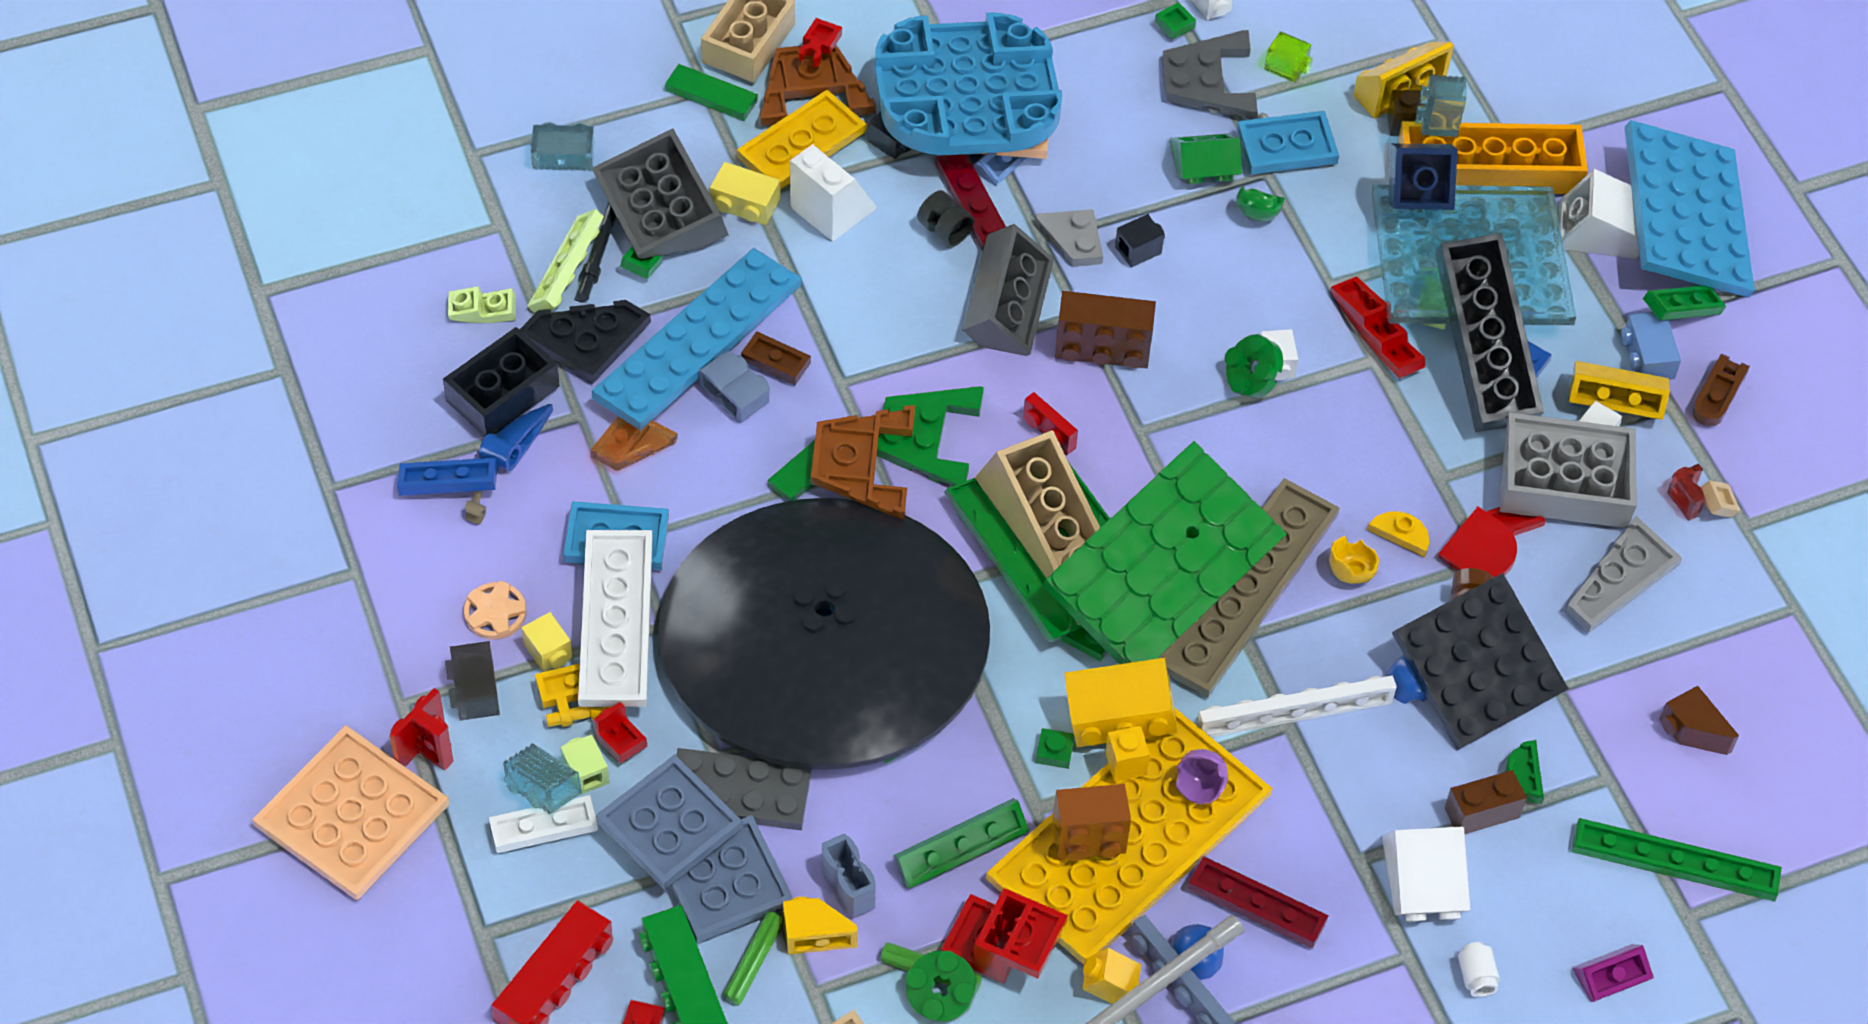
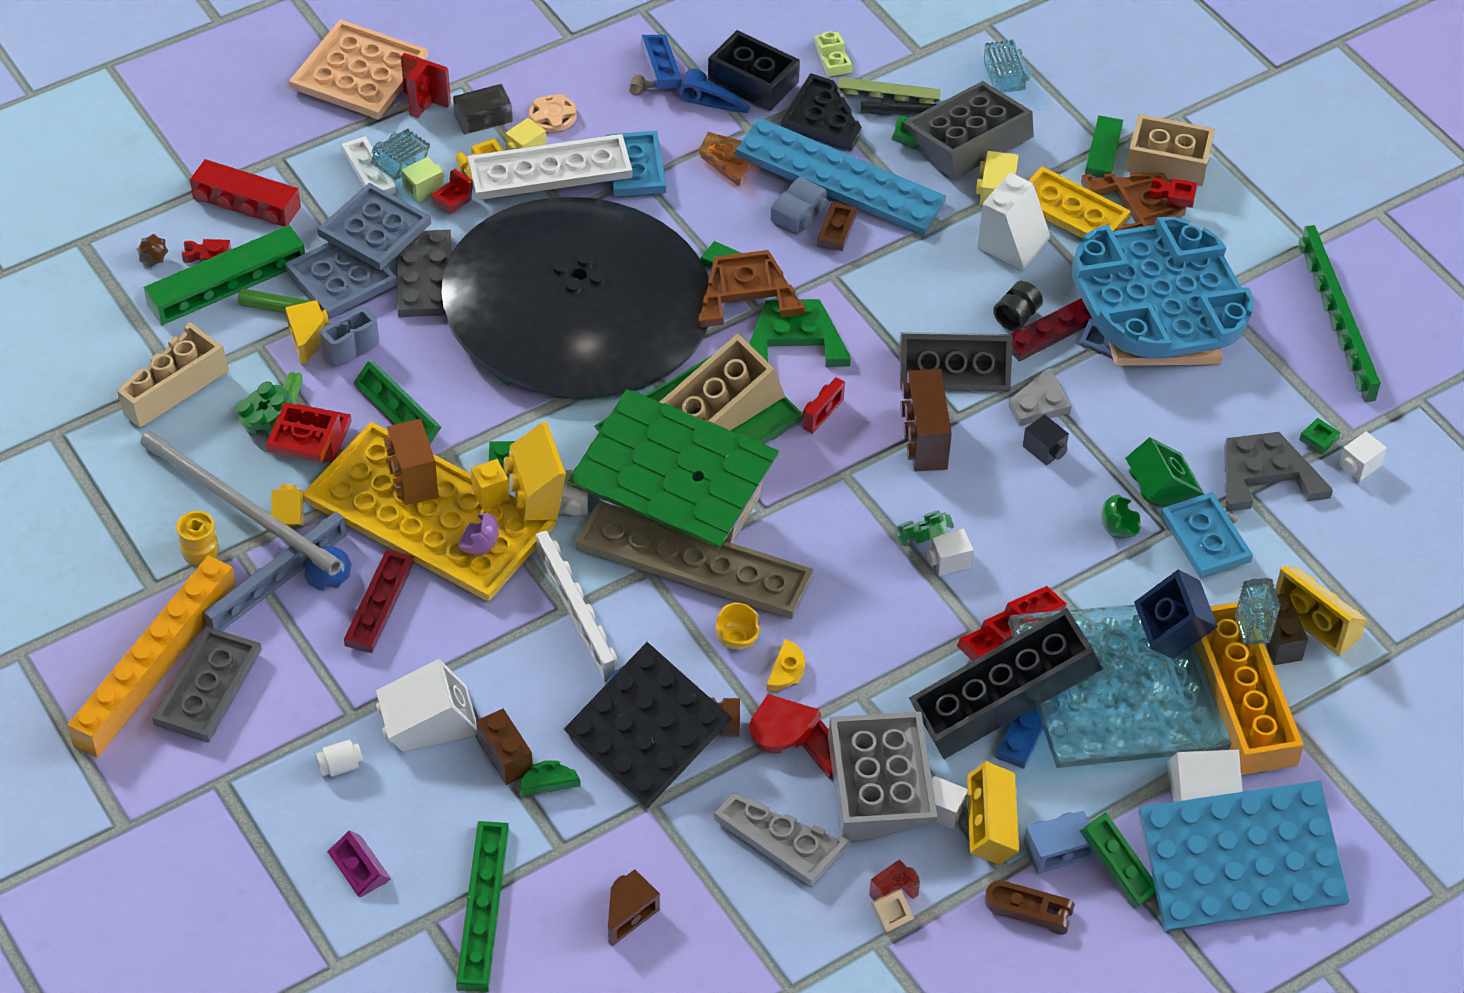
camera: 80 degrees right, 5 degrees down
clear neon green brick [1264,31,1313,83] -> none

